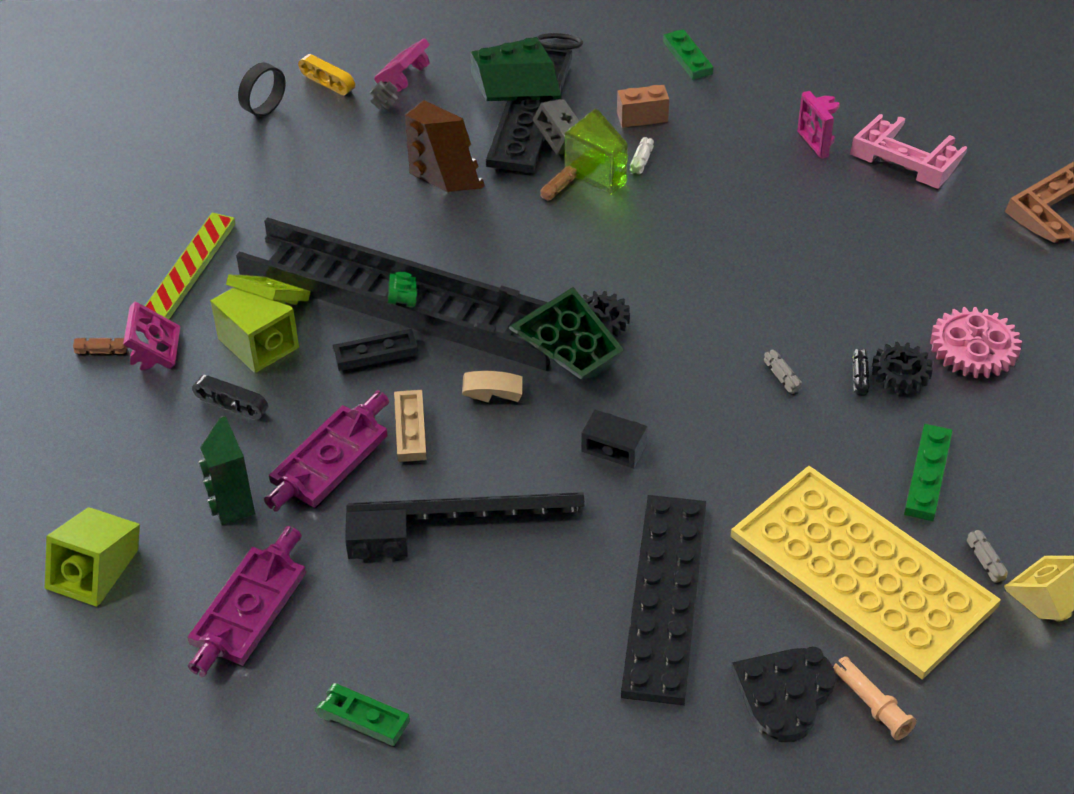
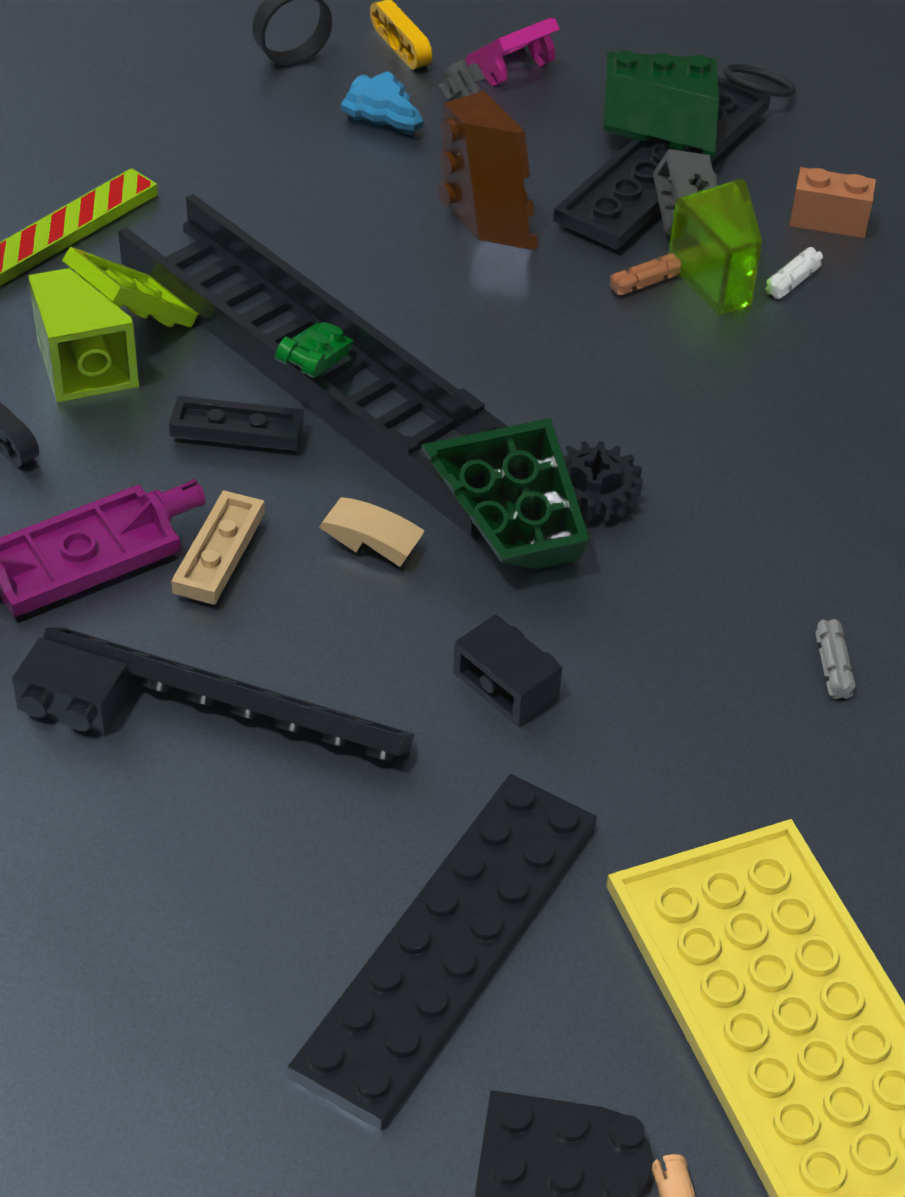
camera: 20 degrees right, 0 degrees up
none -> dark azure rock [340,71,424,135]

